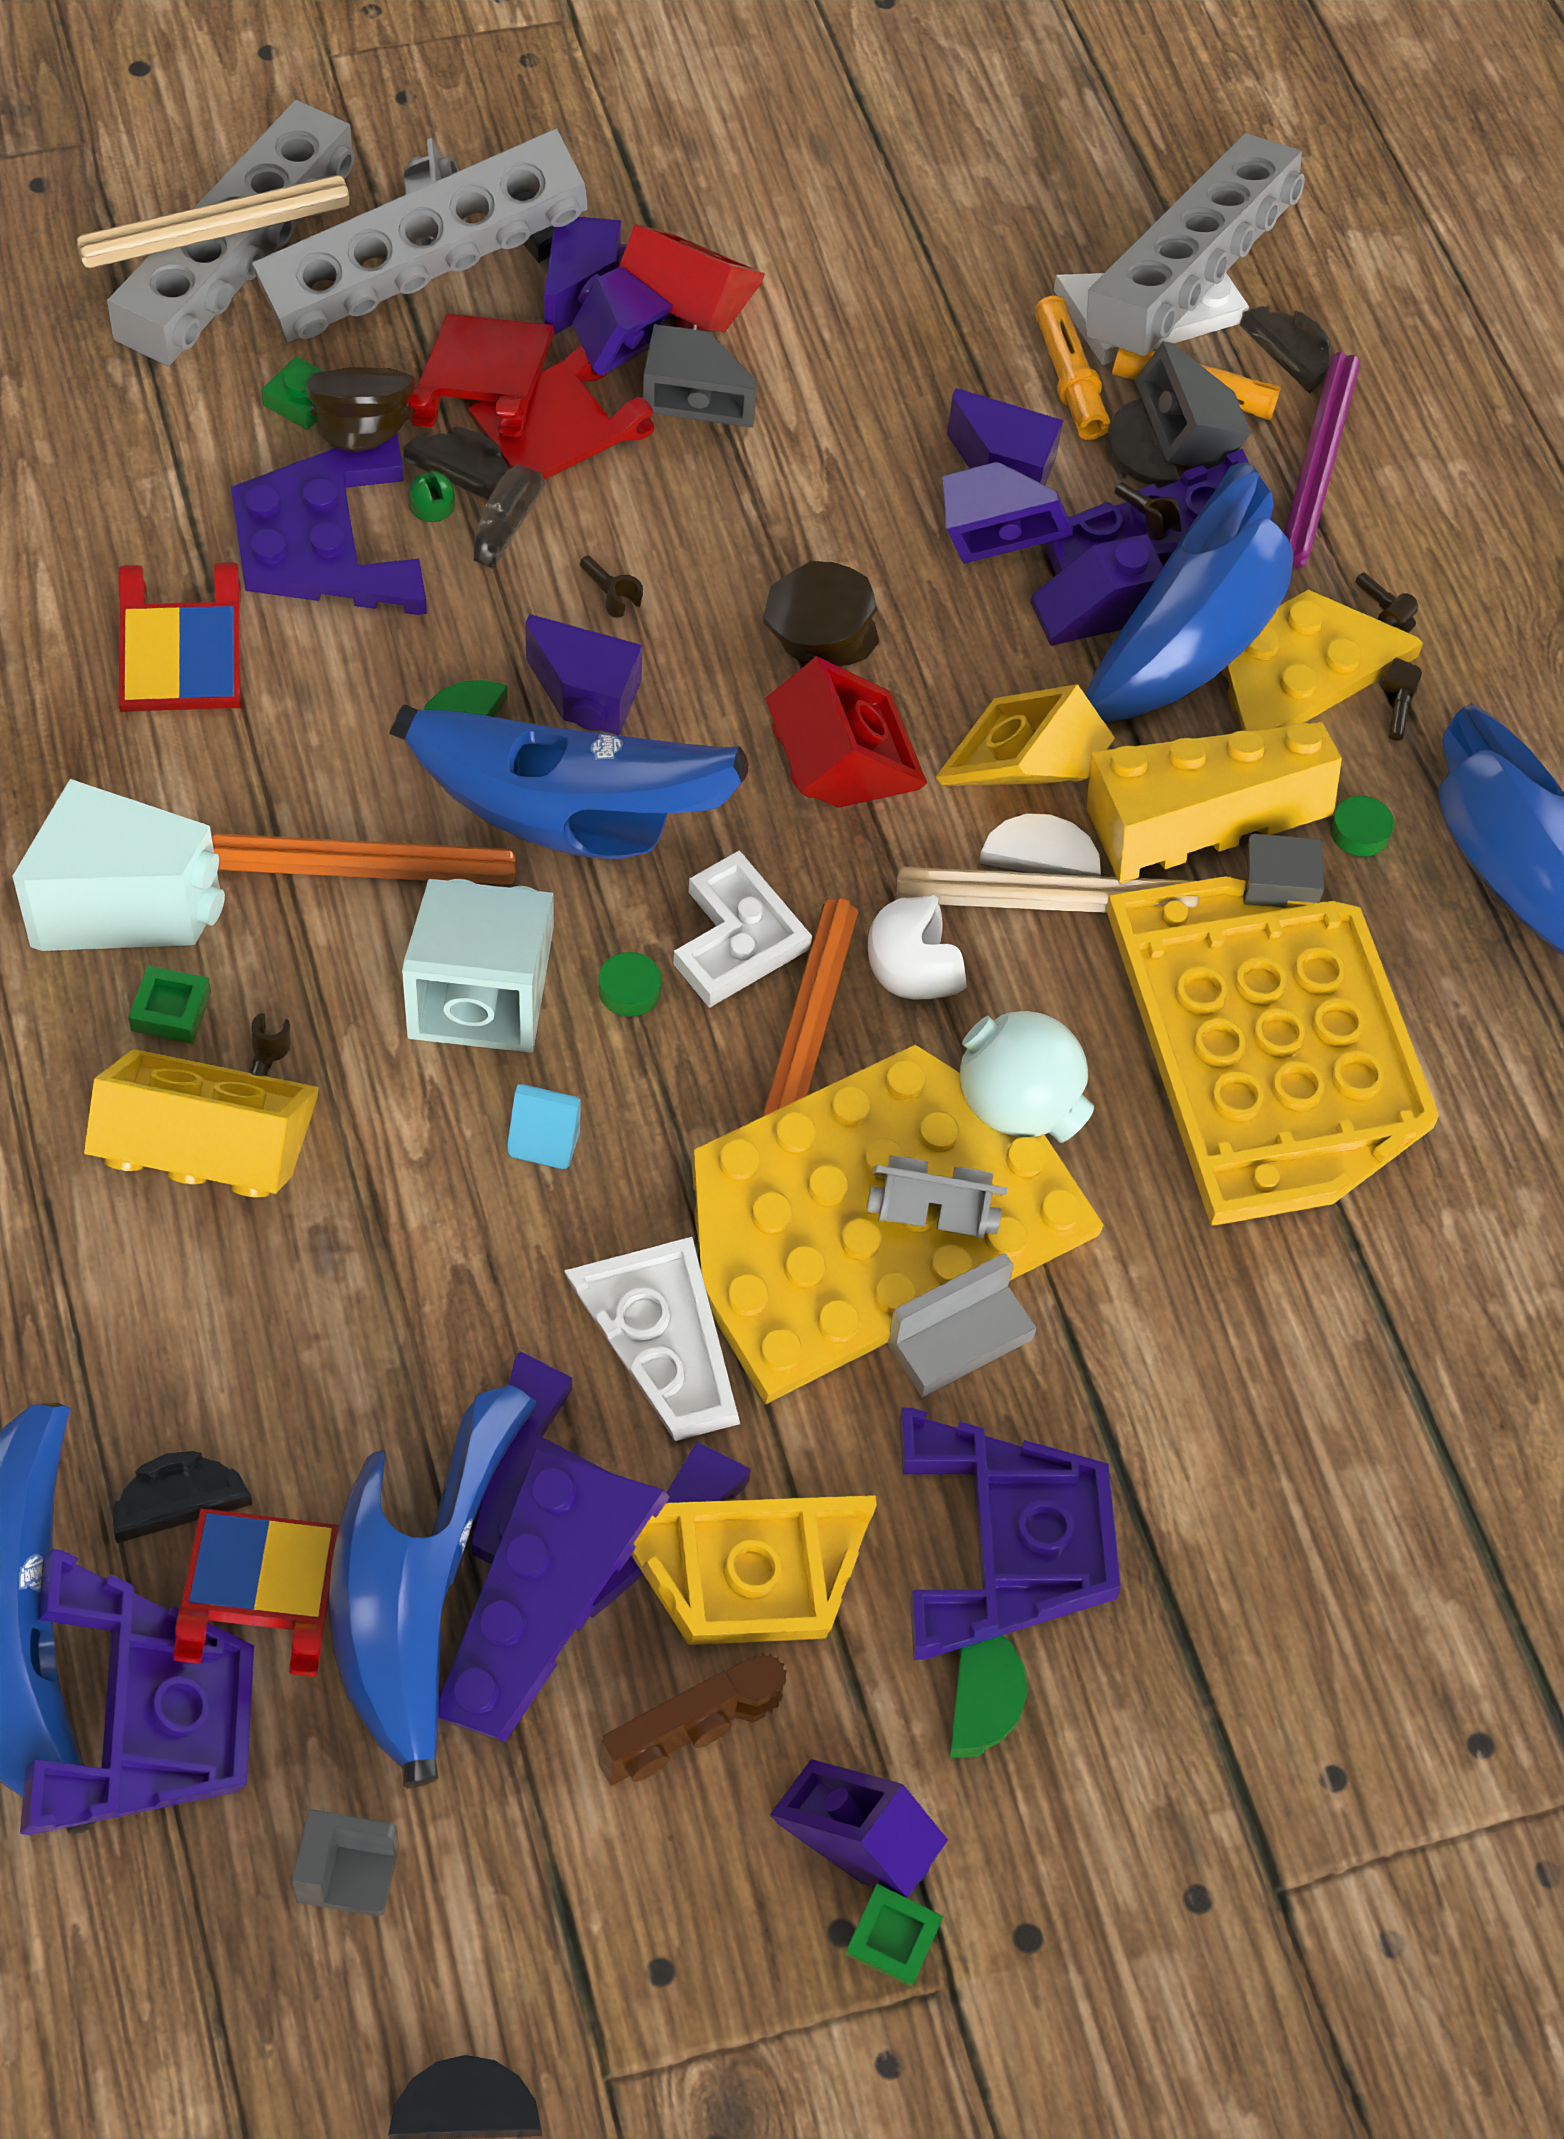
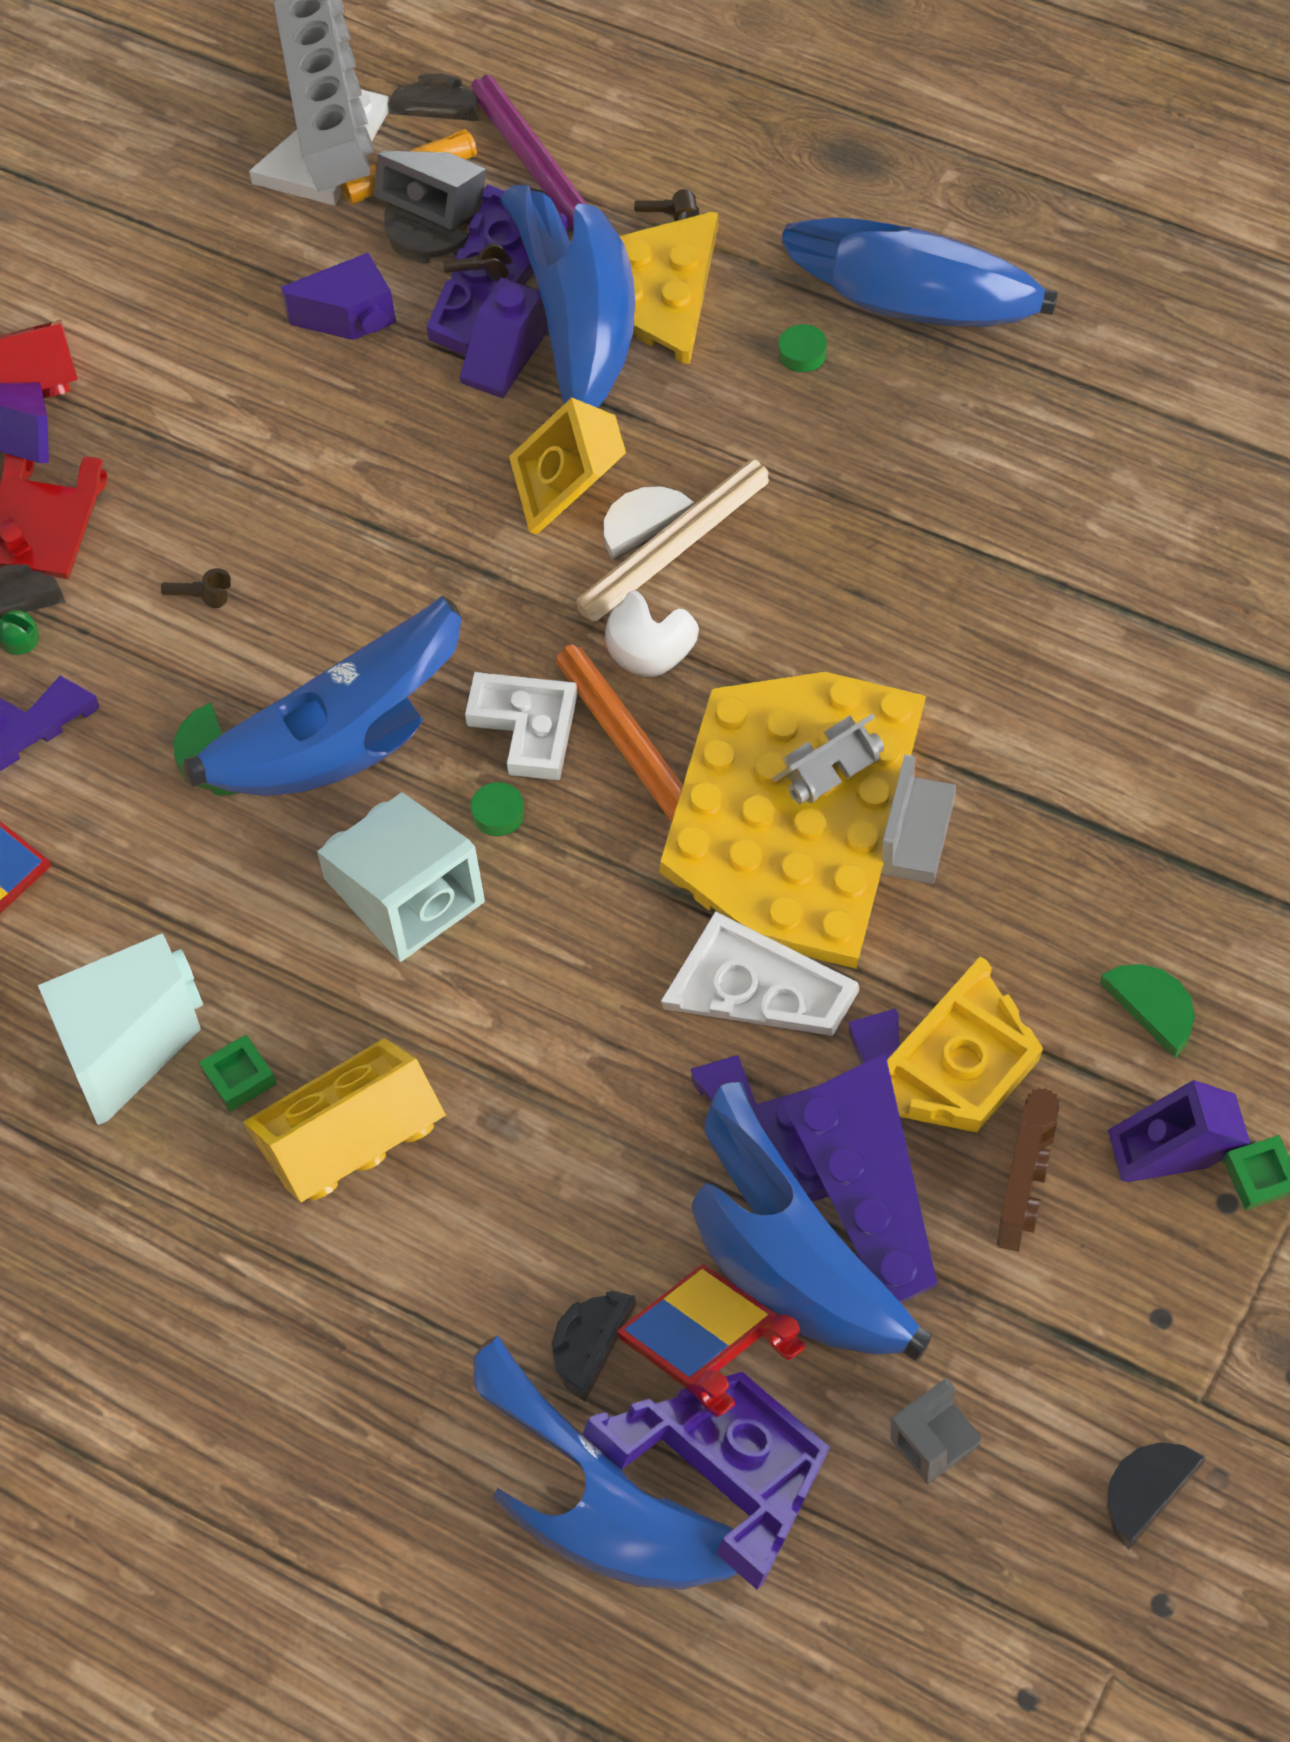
camera: 35 degrees left, 0 degrees up
orange axle [212,833,516,885] -> none
dark brown hand [250,1013,291,1076] -> none
clear smoke tile [474,464,546,568] -> none
medium azure slope [507,1084,581,1169] -> none
dark purple slope [525,614,643,735] -> none
dark grey slope [643,324,757,428] -> none
dark brown hat [763,561,879,666] -> none
red slope [765,656,927,808] -> none
dark purple wing [900,1408,1121,1660] -> none
dark purple slope [943,462,1074,564] -> none
light aqua brick [960,1011,1094,1143] -> none
light orange pin [1035,295,1110,440] -> none
yellow wedge [1086,722,1342,884] -> none
yellow plate [1106,876,1439,1226] -> none
dark grey panel [1244,834,1324,908] -> none
dark brown hand [1381,657,1422,741] -> none

